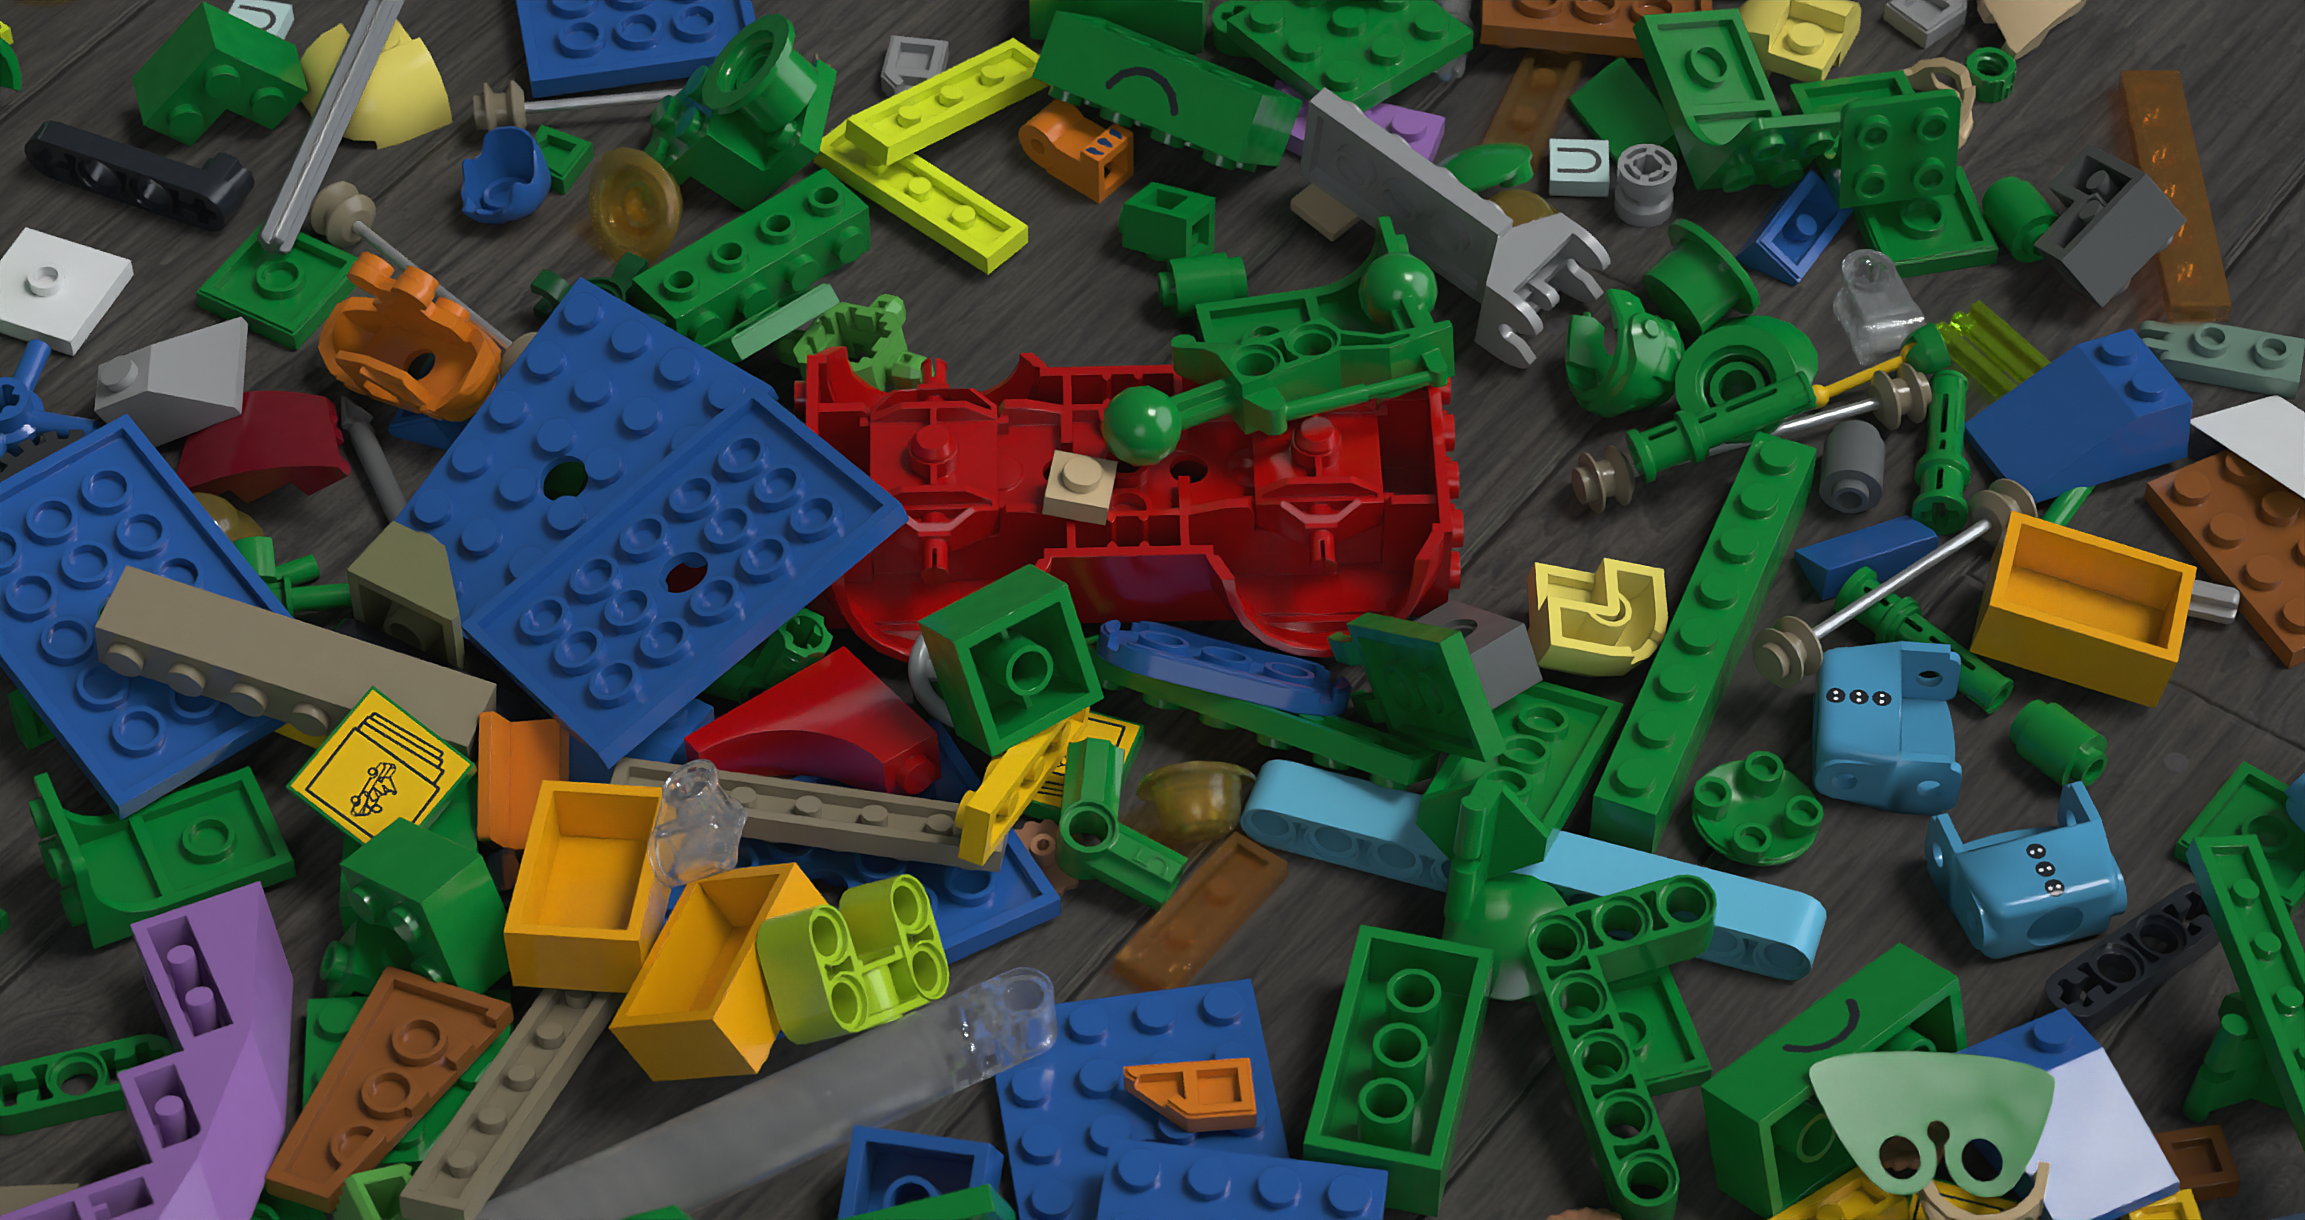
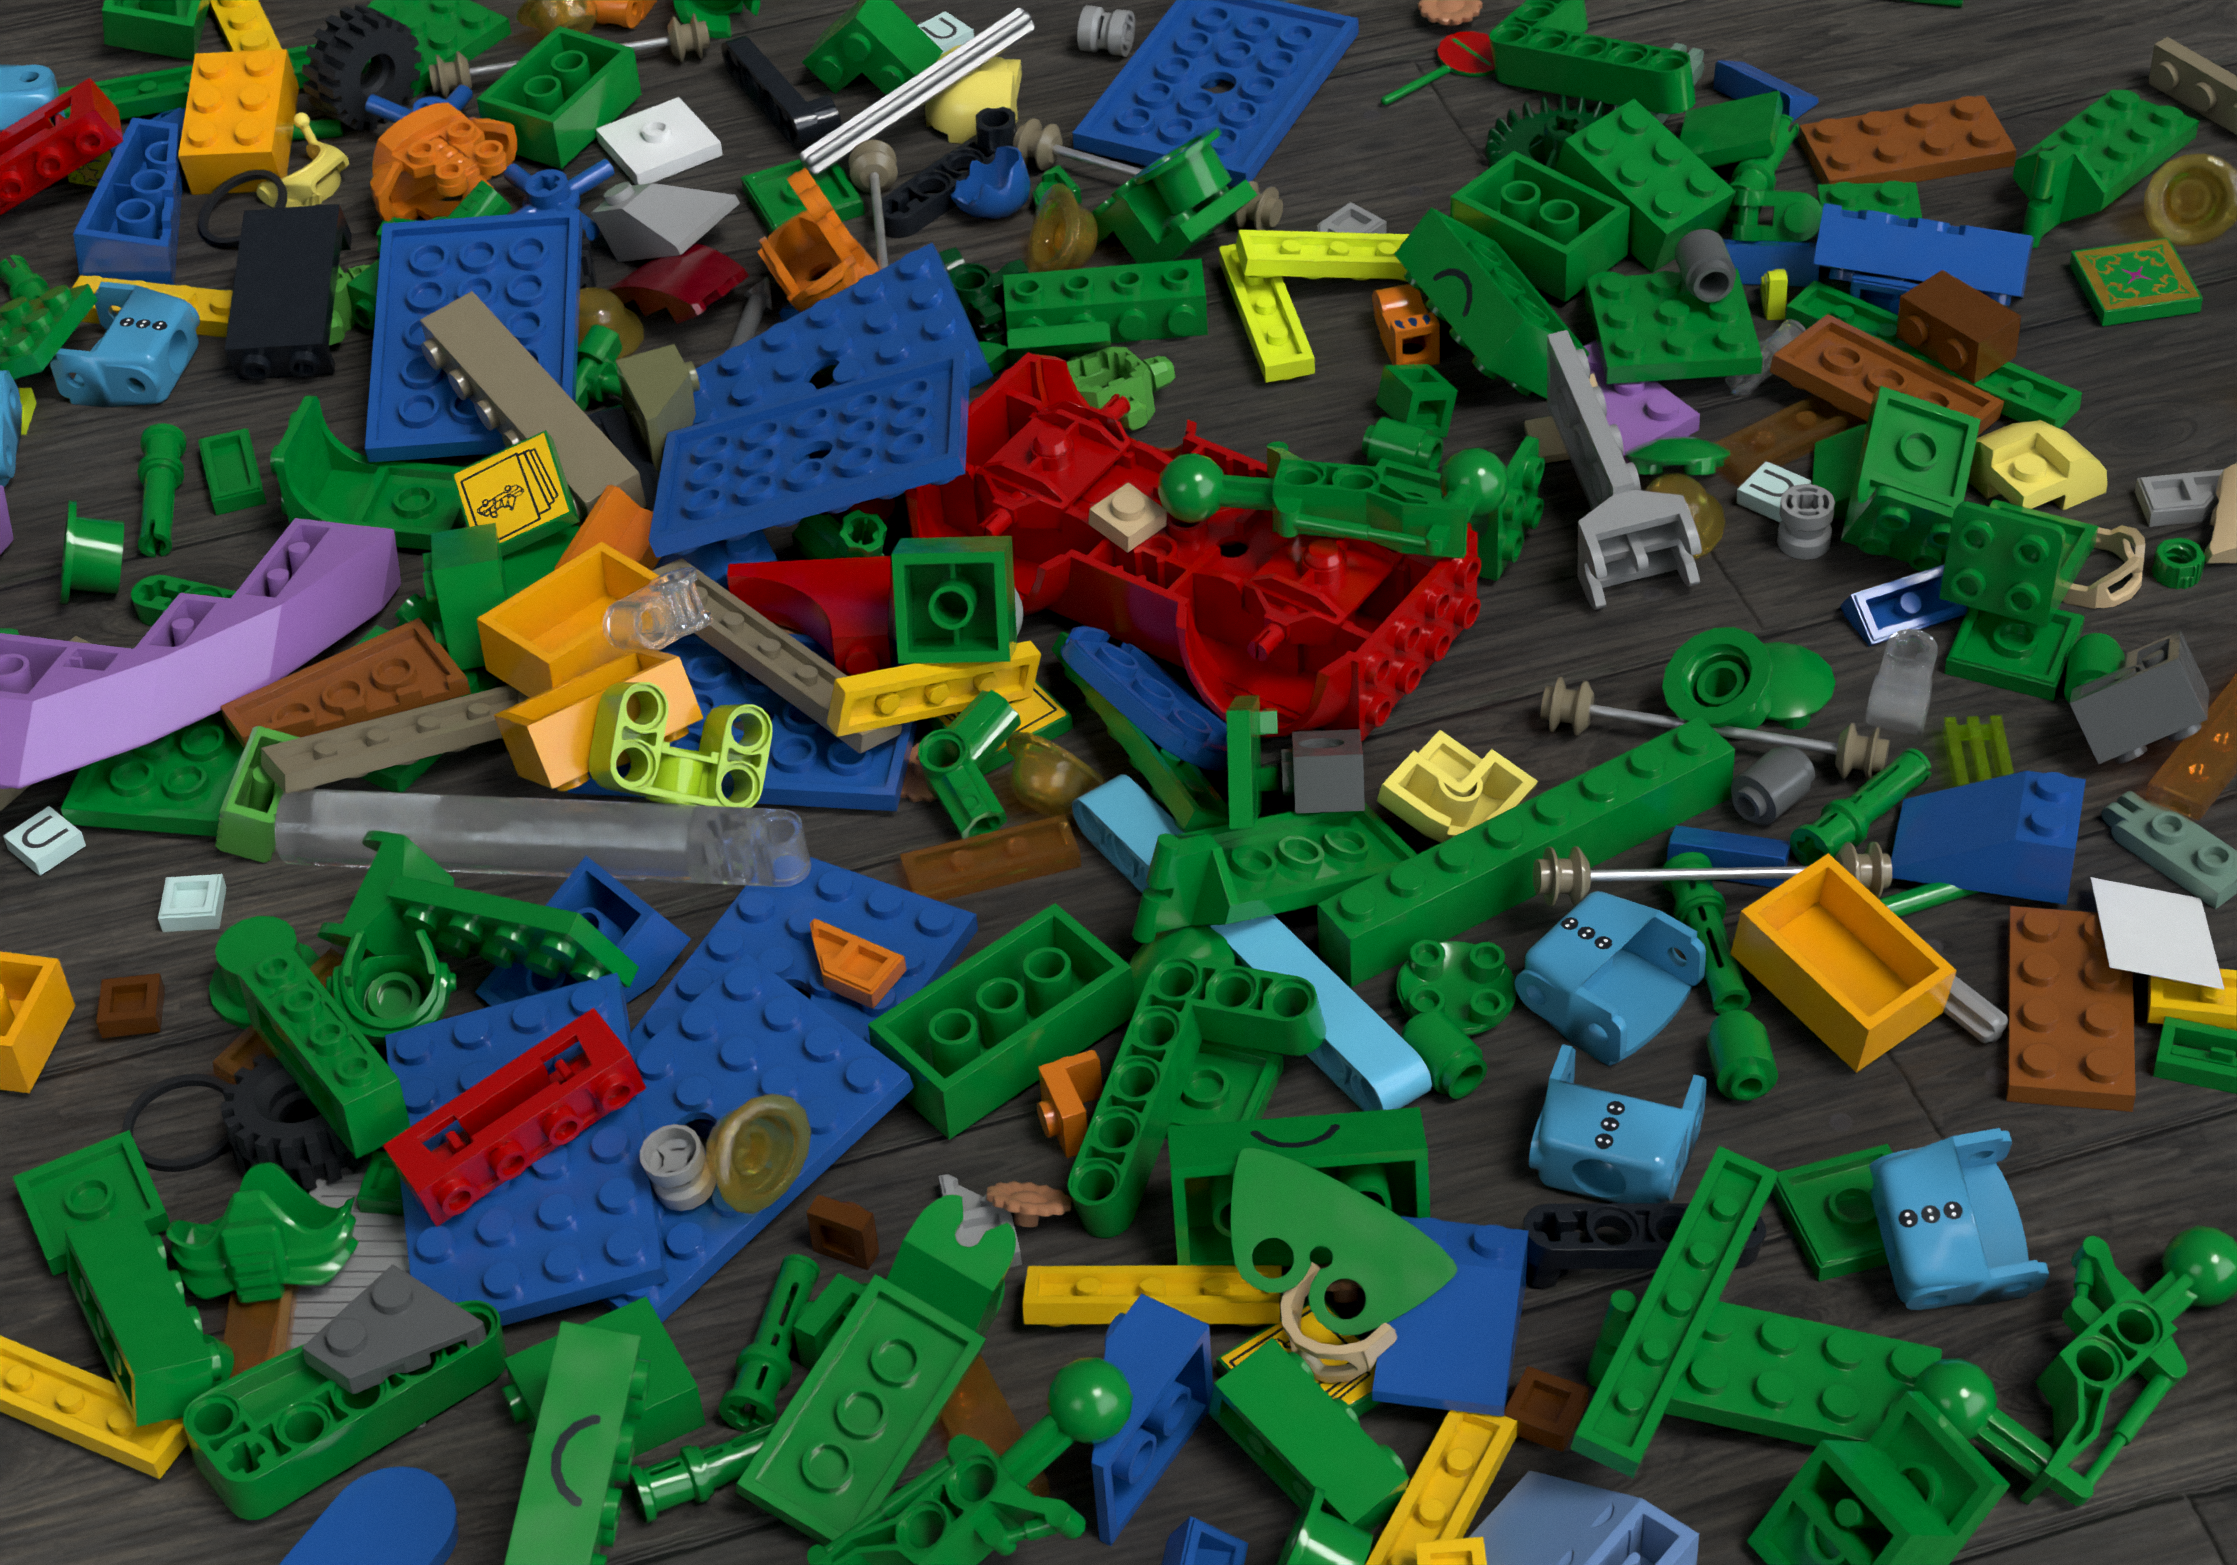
camera: 40 degrees right, 5 degrees down
green helmet [1565,289,1685,418] -> none
green pin [1625,371,1817,484] -> none
green piece [1642,219,1760,337] -> none
hinge [1812,322,1952,409] -> none
none -> black beam [881,106,1017,238]
none -> orange bracket [1037,1050,1103,1158]
none -> green brick [1401,1011,1487,1099]

